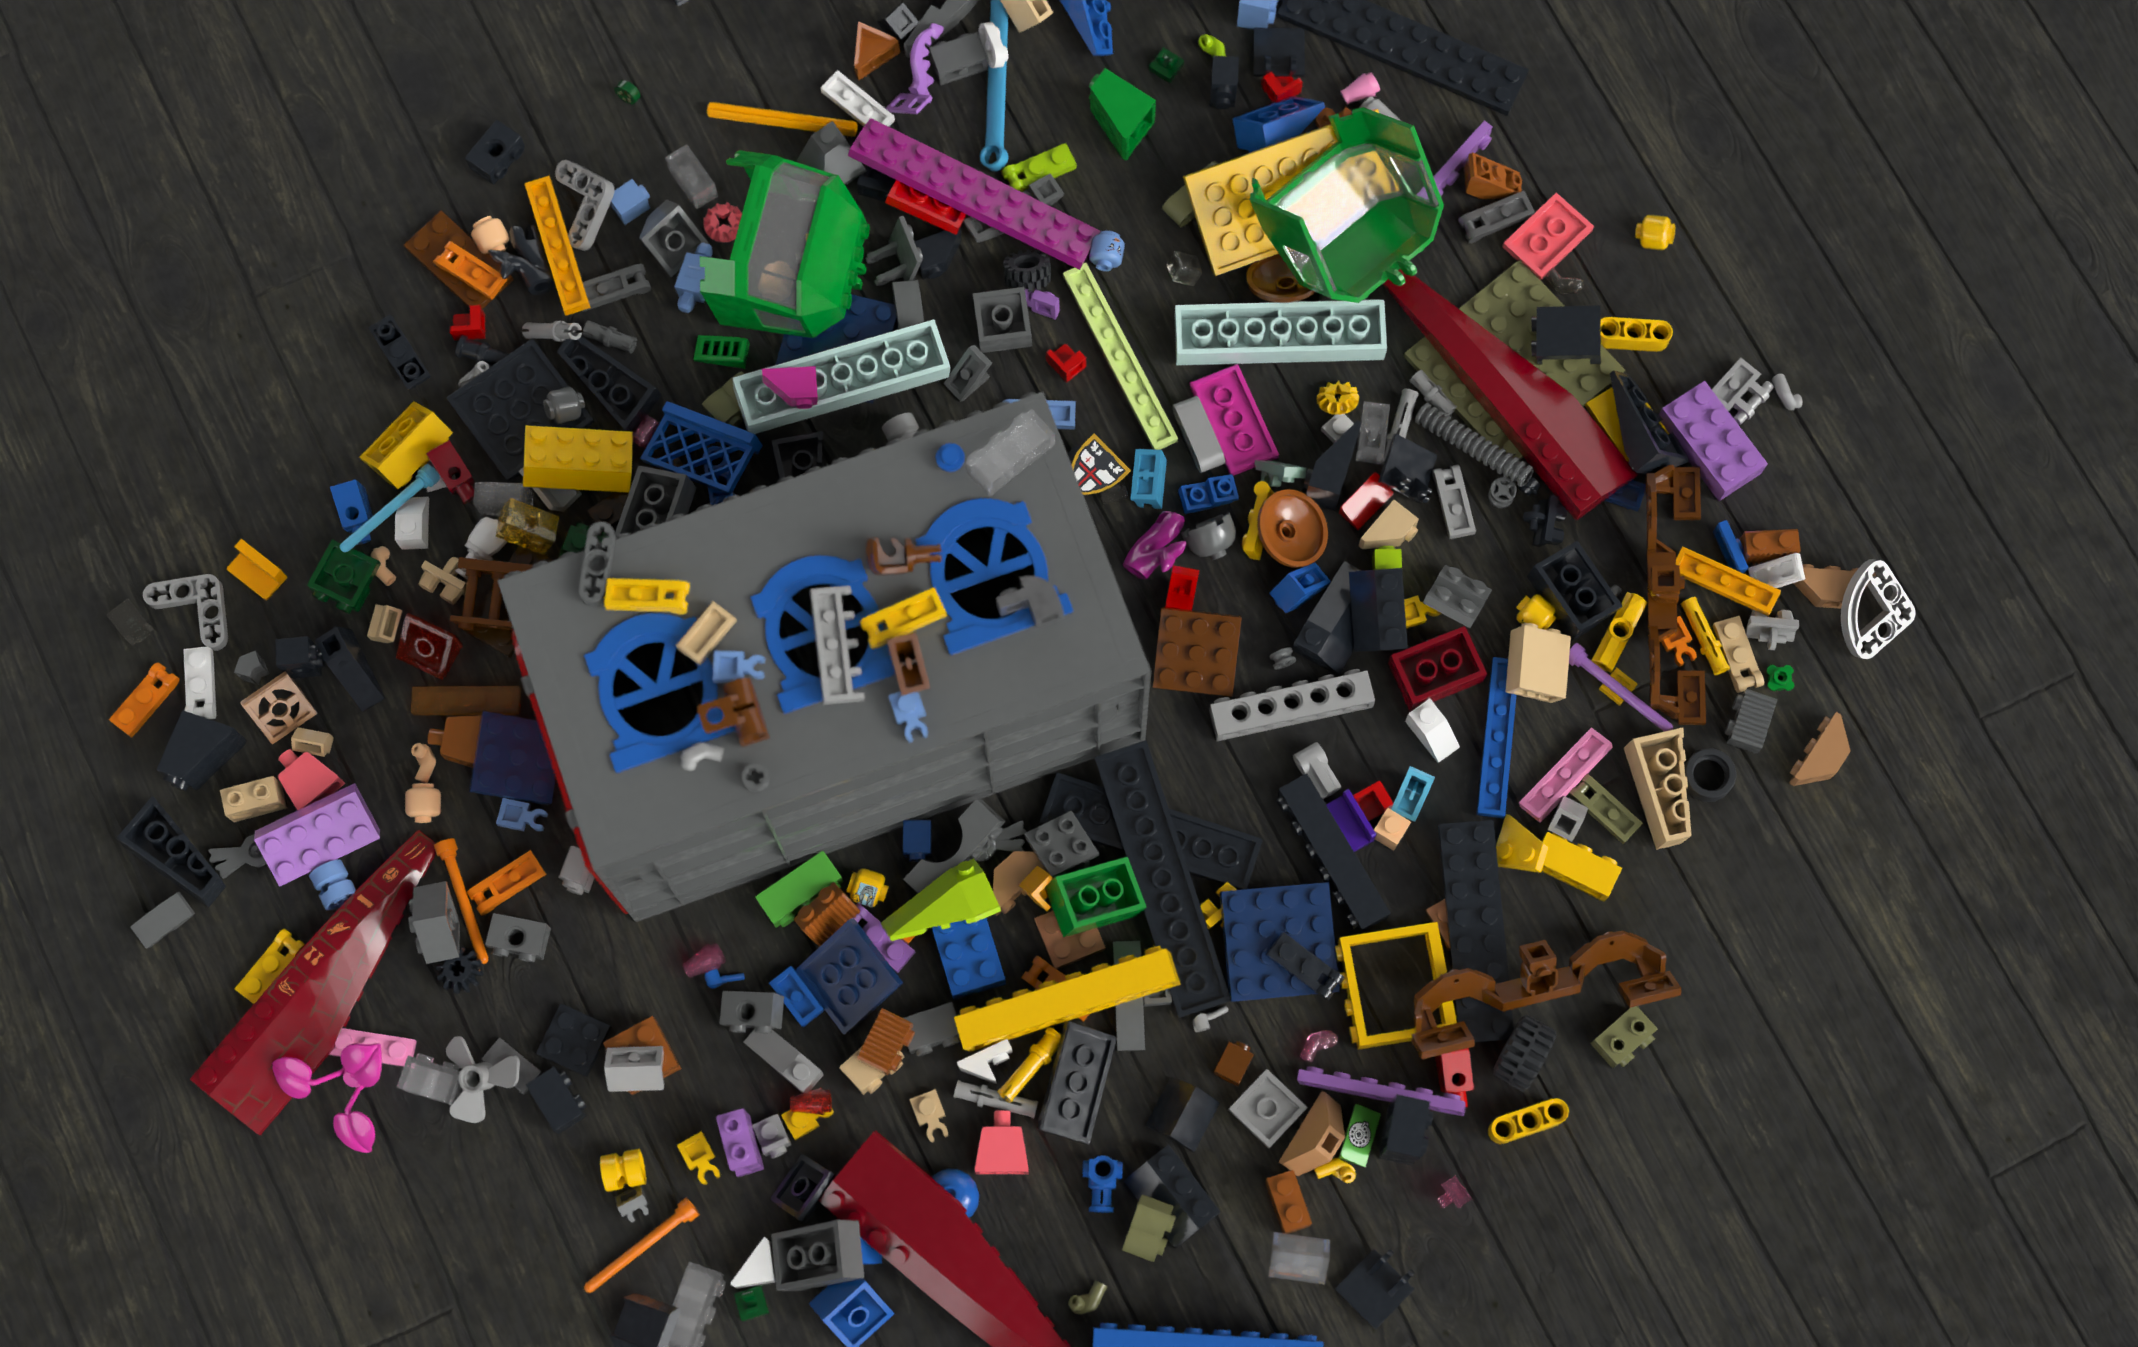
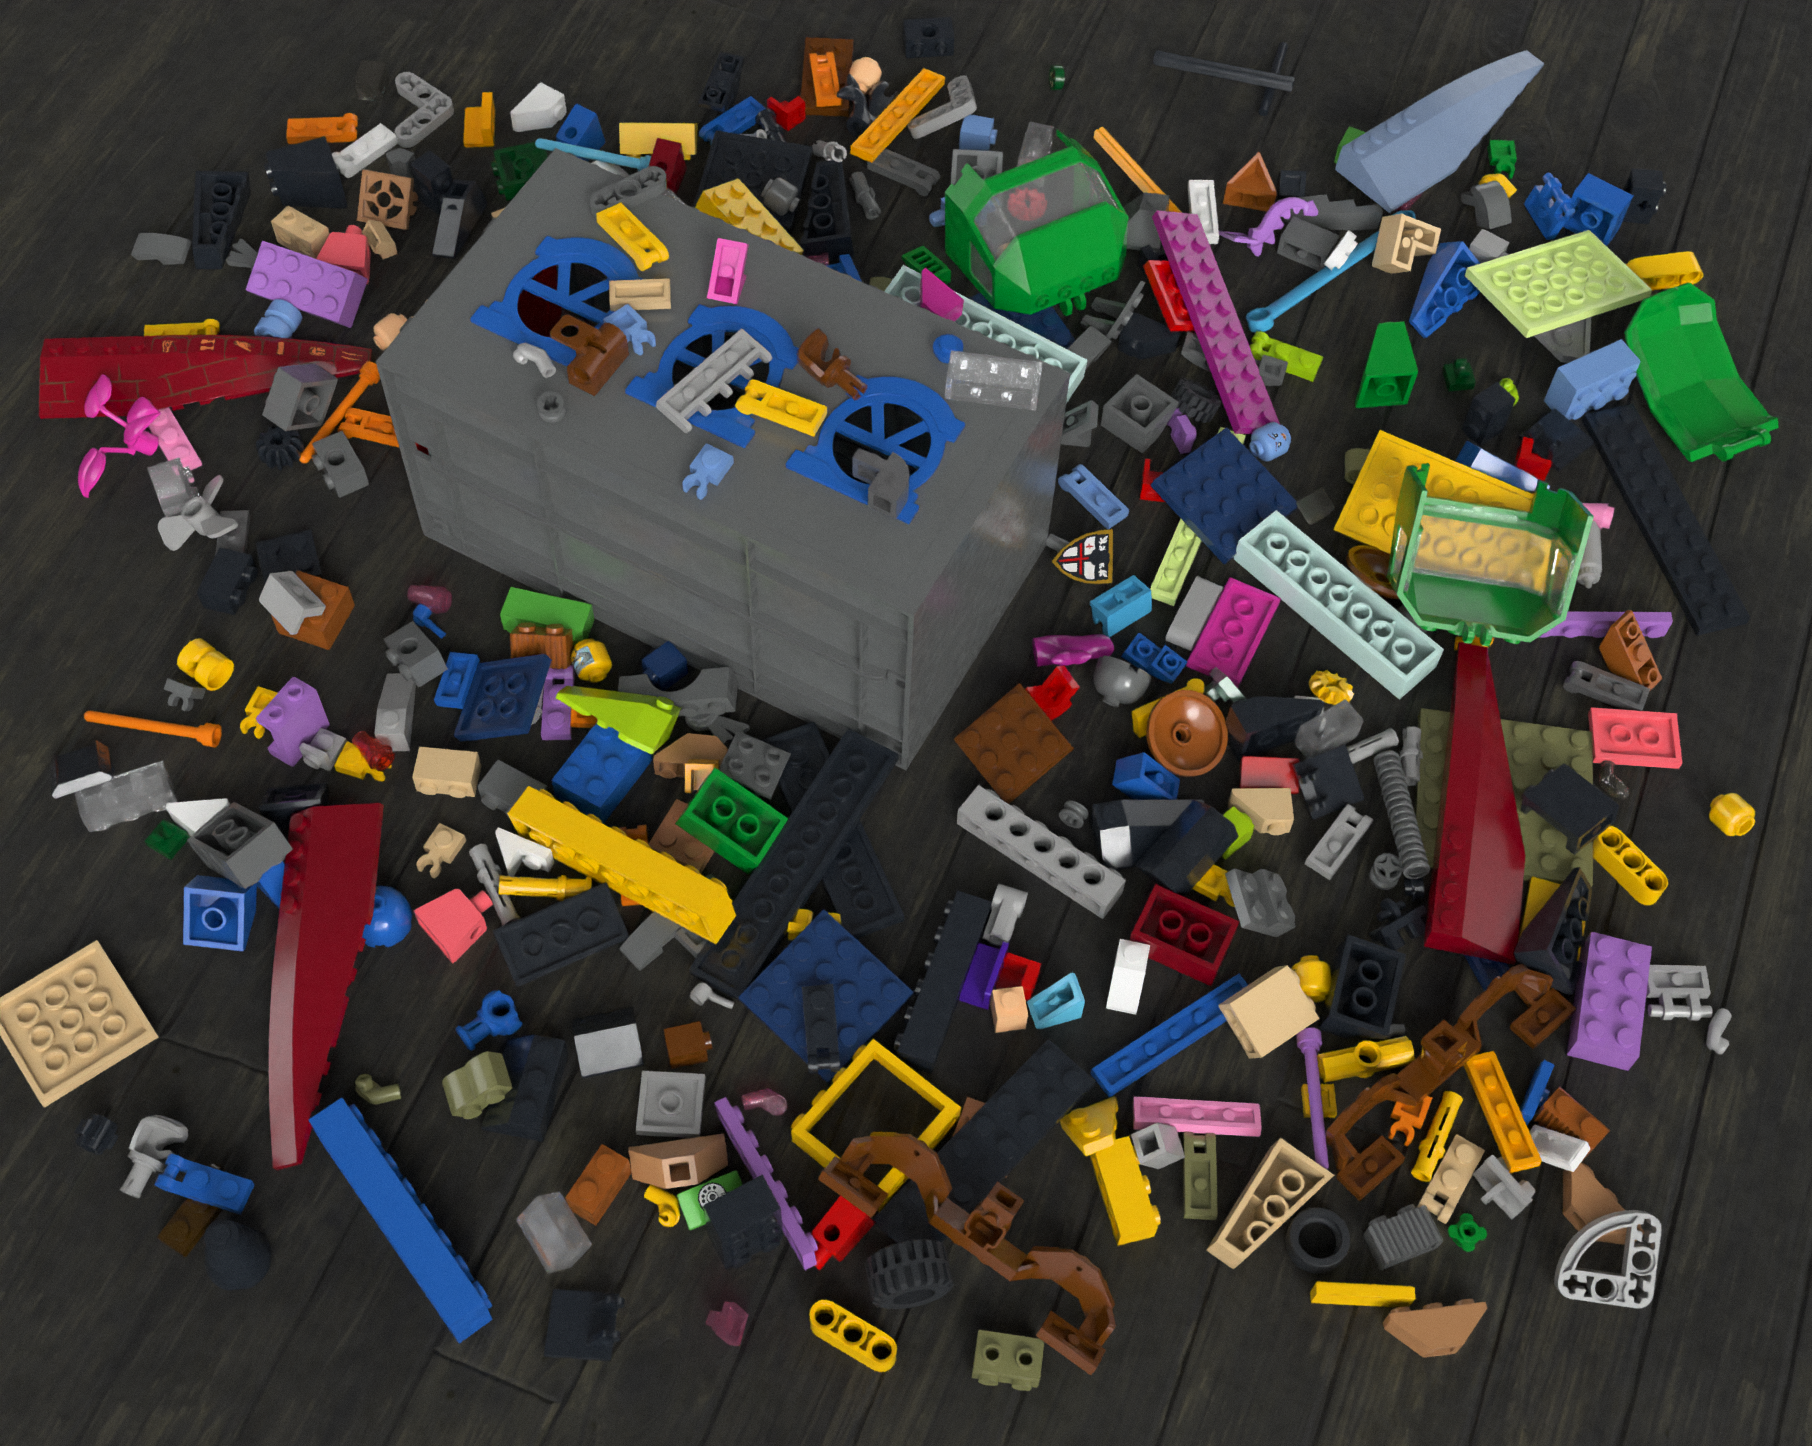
camera: 45 degrees right, 15 degrees down
dark orange brick [857,1008,915,1076] -> none
reddish brown slope [887,631,930,696] -> none
none -> white slope [510,82,567,132]
none -> blue plate [699,96,766,145]
none -> slope [707,238,749,304]
none -> dark blue plate [1150,427,1300,565]
none -> yellow tile [1310,1281,1415,1307]

